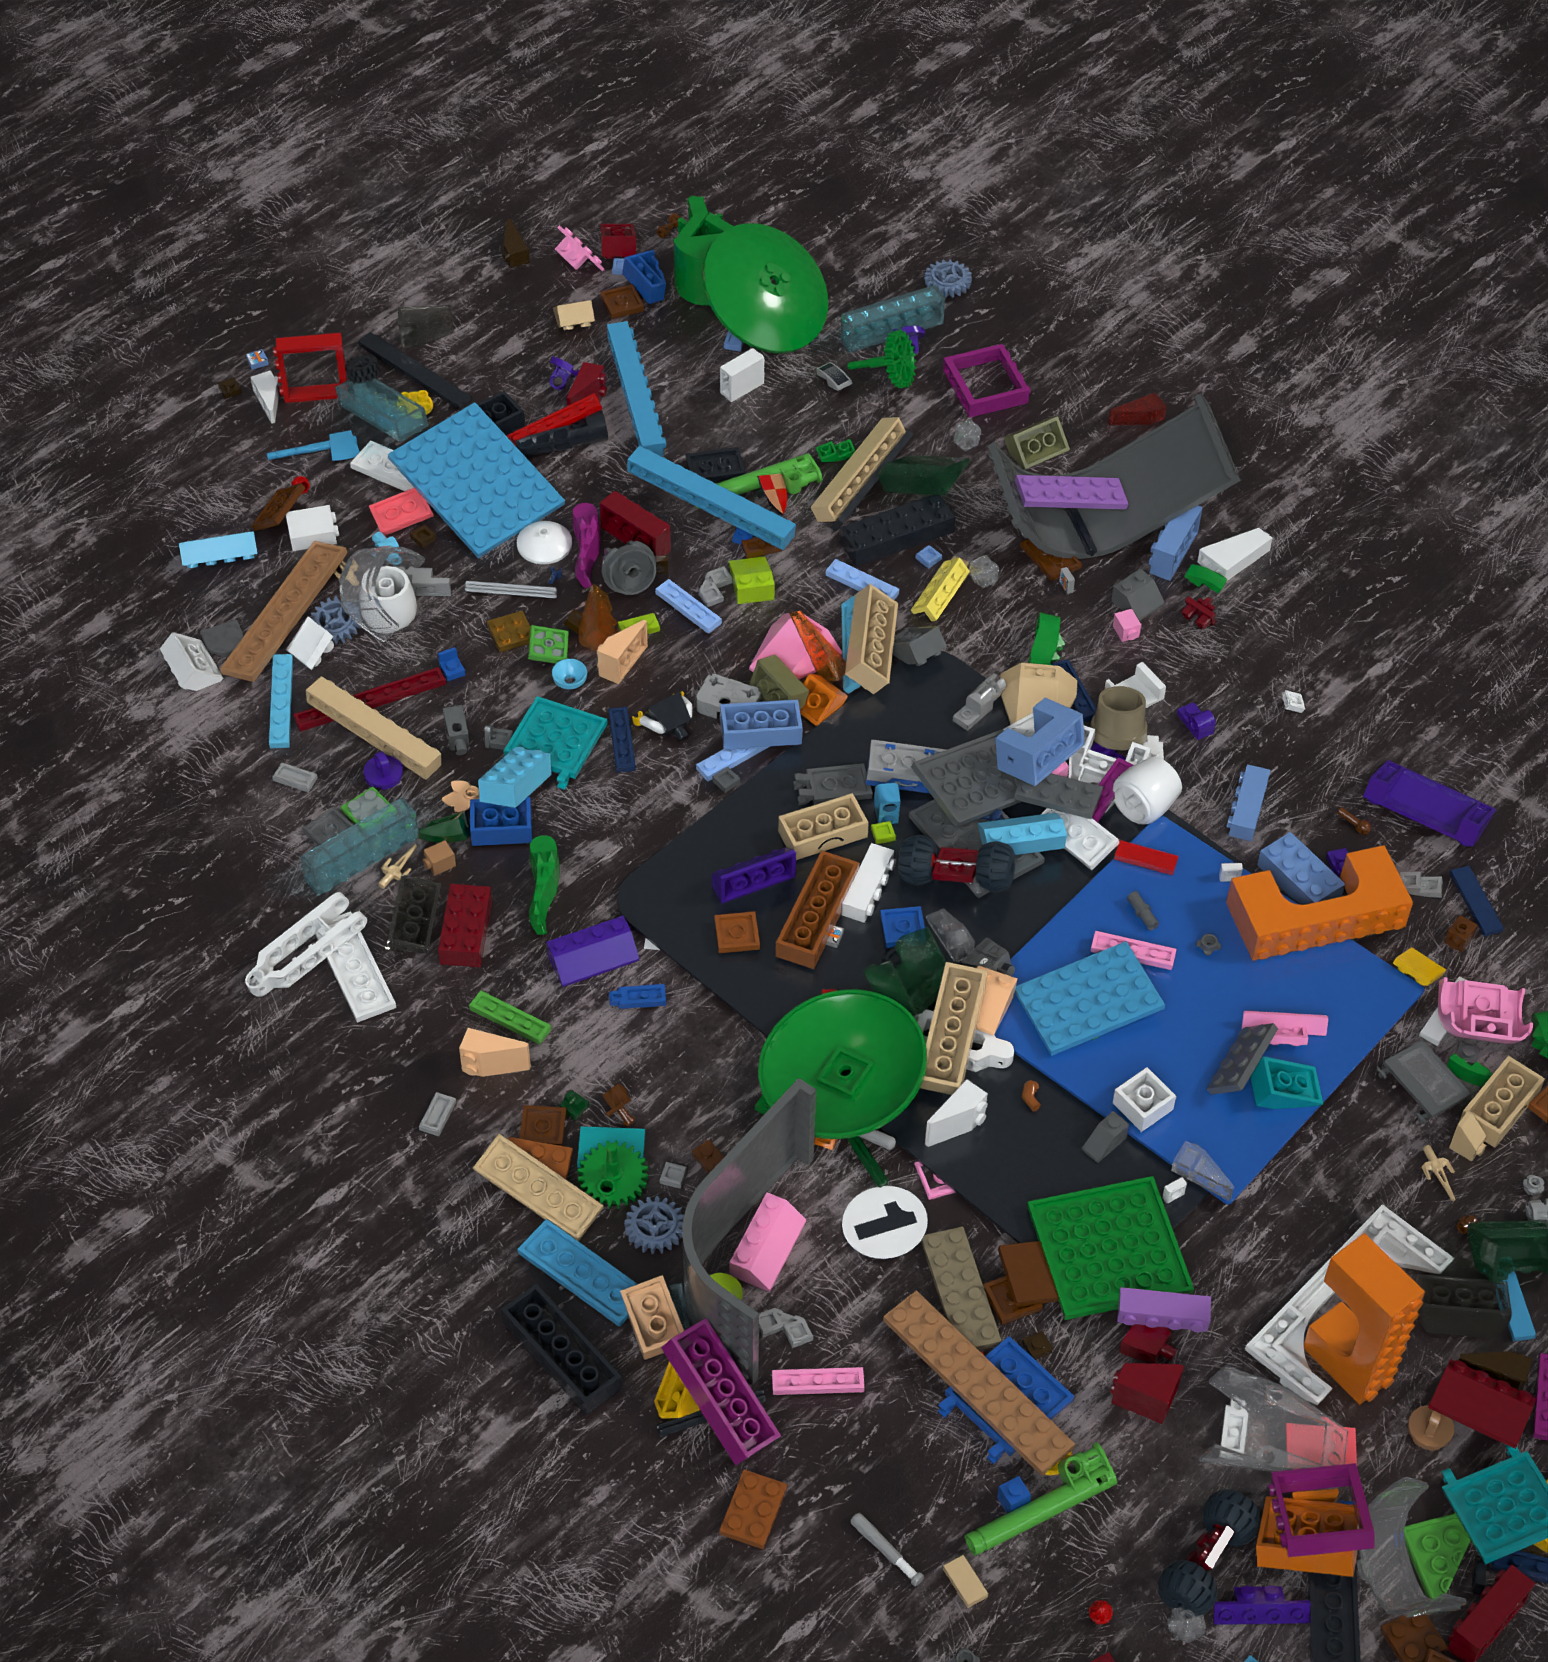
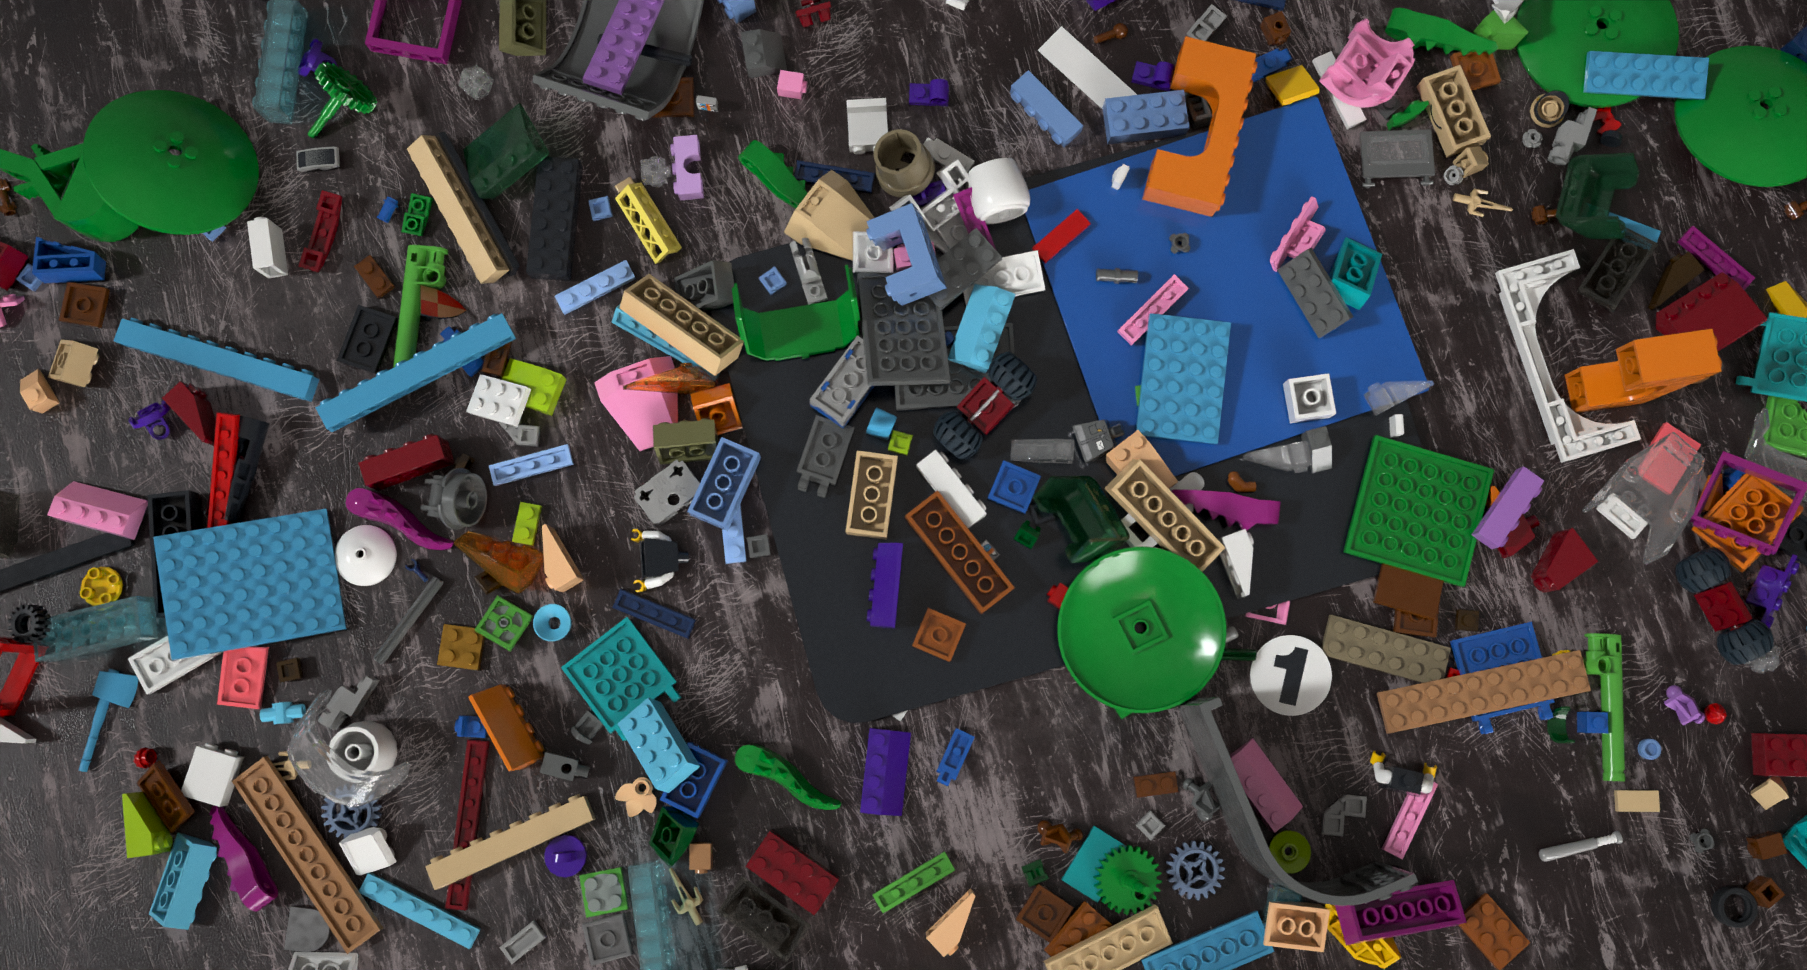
camera: 60 degrees left, 30 degrees up
none -> light nougat slope [20,369,60,413]
none -> bright pink slope [47,481,148,540]
none -> lime slope [122,792,173,858]
none -> magenta animal [209,805,278,912]
none -> dark red slope [299,190,342,273]
none -> reddish brown plate [354,255,395,299]
none -> blue pin [377,196,399,223]
none -> white plate [466,374,531,427]
none -> orange slope [468,684,545,771]
none -> lavender arch [670,135,704,200]
none -> green piece [732,265,860,361]
none -> medium blue tile [759,266,787,295]
none -> dark green tile [1014,520,1041,549]
none -> white sticker [1038,26,1137,109]
none -> magenta animal [1171,489,1281,531]
none -> clear slope [1243,441,1313,473]
none -> blue hinge [1251,48,1292,82]
none -> torso [1370,751,1437,797]
none -> light grey plate [1444,165,1464,185]
none -> dark green helmet [1547,706,1575,743]
none -> medium blue tile [1637,739,1661,760]
none -> medium lavender piece [1664,685,1705,725]

